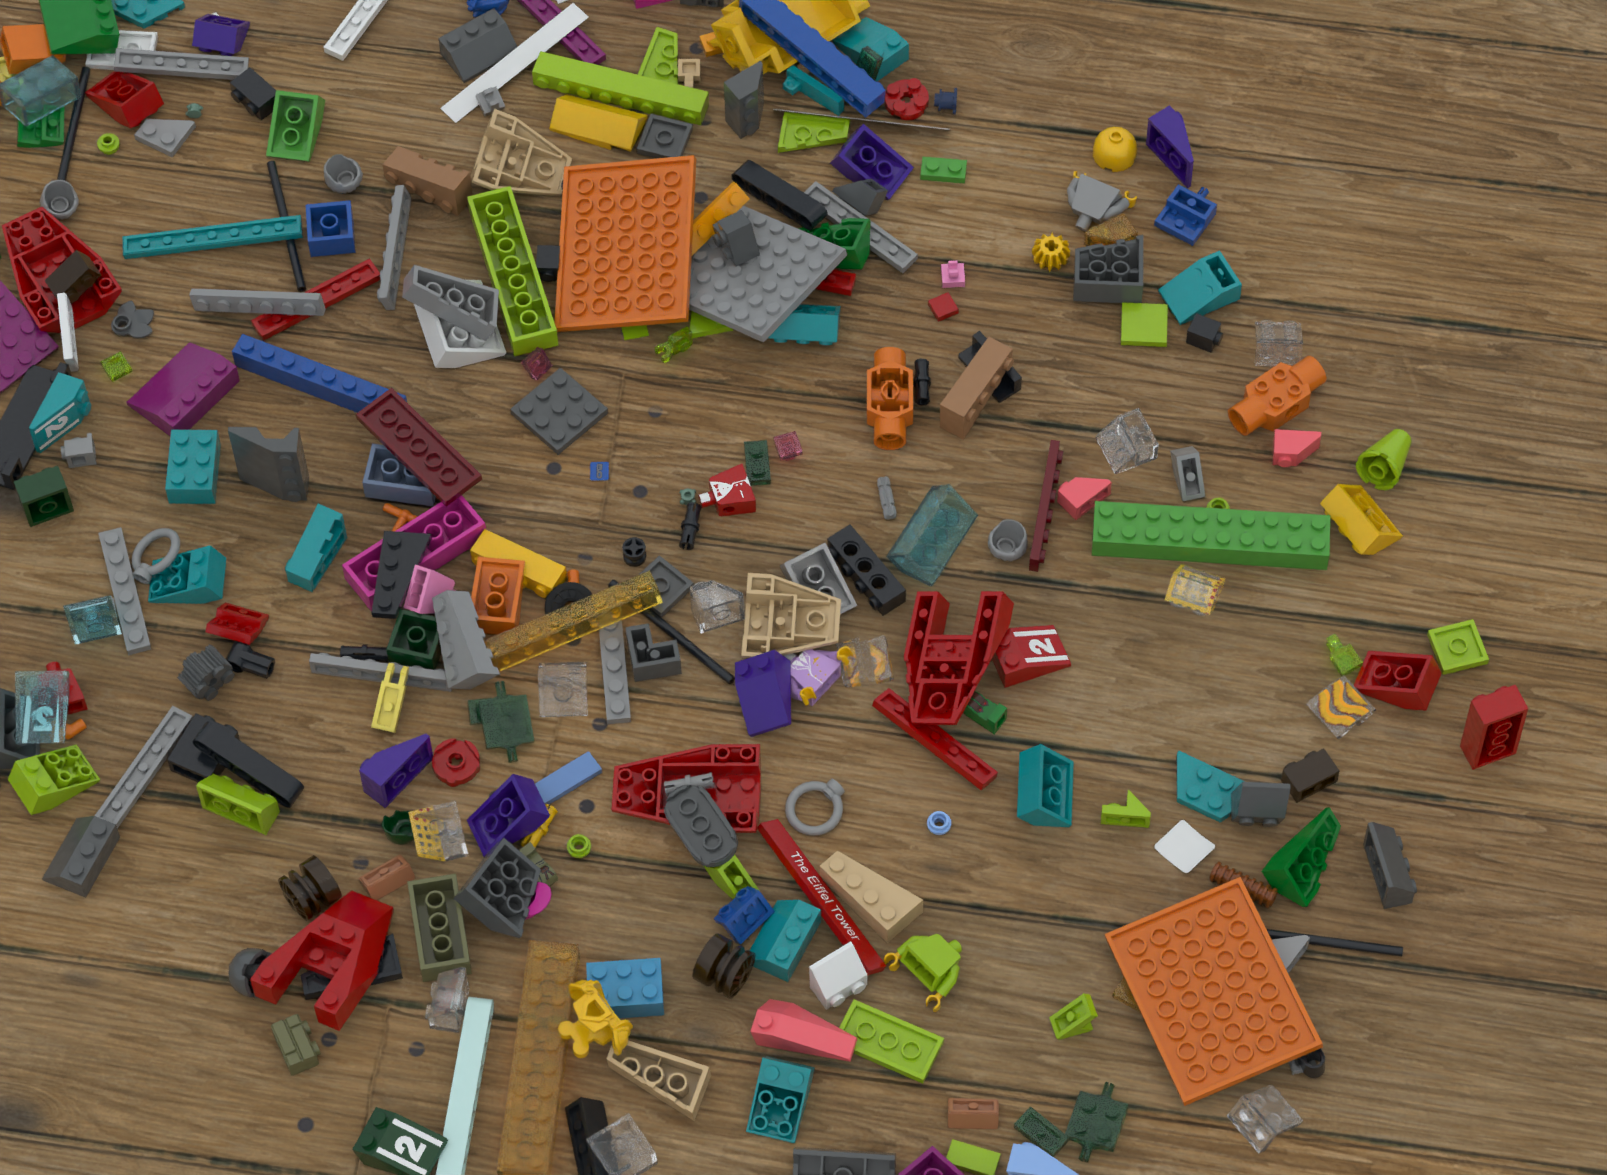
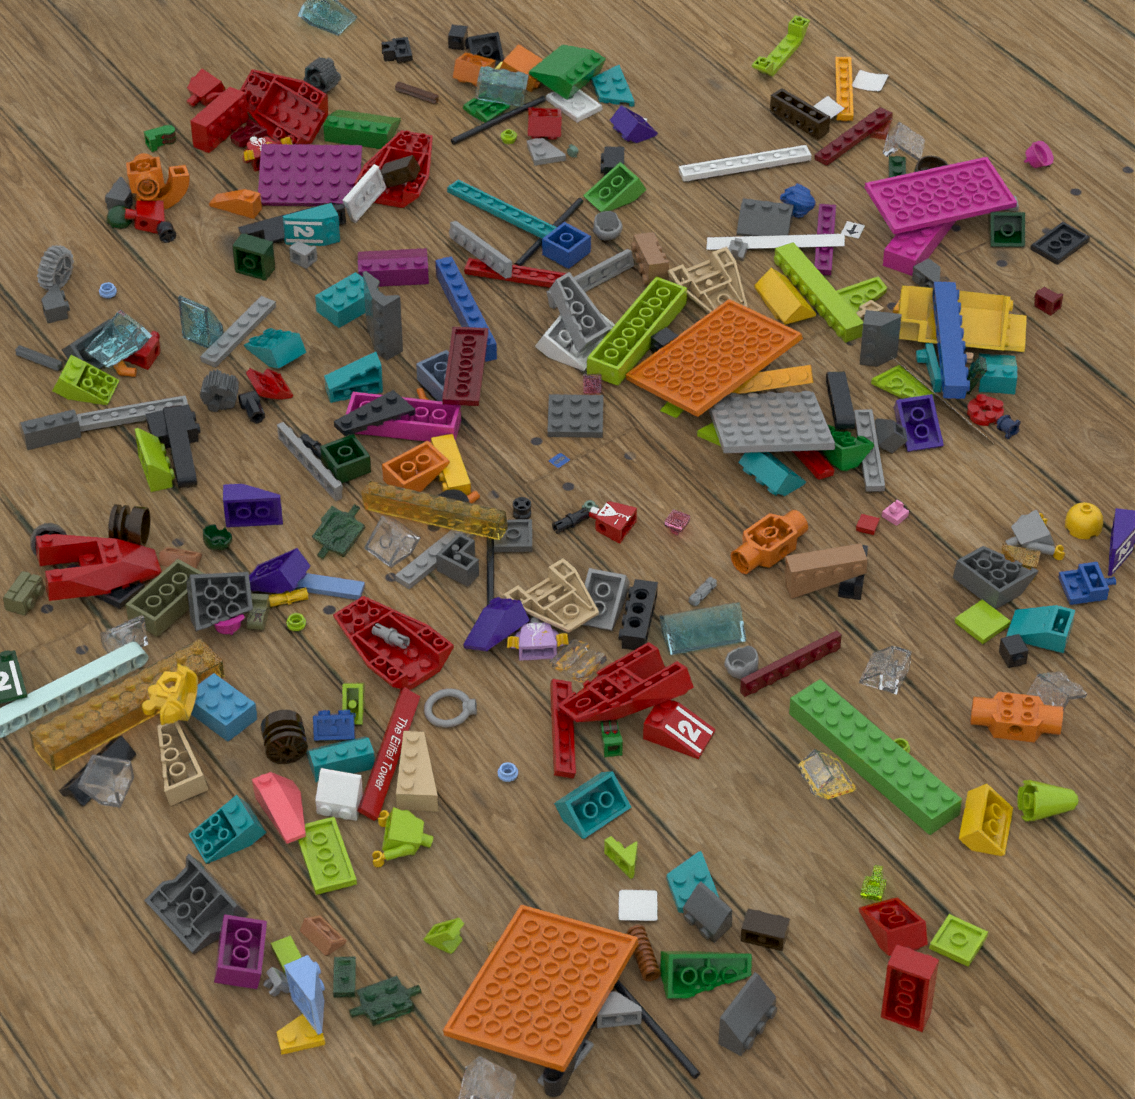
camera: 45 degrees right, 15 degrees down
light grey hair [39,180,79,220] -> none
clear neon green tile [100,351,132,382] -> none
dark grey plate [111,301,154,338] -> none
light grey plate [114,48,249,80] -> none
light grey piece [132,528,180,584] -> none
light yellow hinge [371,663,409,733] -> none
bright pink torso [403,565,456,614] -> none
clear slope [408,801,469,861] -> none
light grey wedge [432,590,500,690] -> none
red plate [432,738,480,787] -> none
dark grey plate [637,114,693,158] -> none
clear neon green plate [655,326,693,363] -> none
dark grey tile [664,785,738,867] -> none
clear slope [690,580,745,634] -> none
dark grey brick [712,210,760,266] -> none
clear green plate [744,440,771,486] -> none
black pin [913,359,931,405] -> none
bright green plate [920,157,967,184] -> none
yellow gear [1032,232,1070,272] -> none
coral slope [1057,477,1112,520] -> none
light grey slope [1170,446,1205,501] -> none
coral slope [1272,429,1321,467] -> none
slope [1306,676,1376,740] -> none

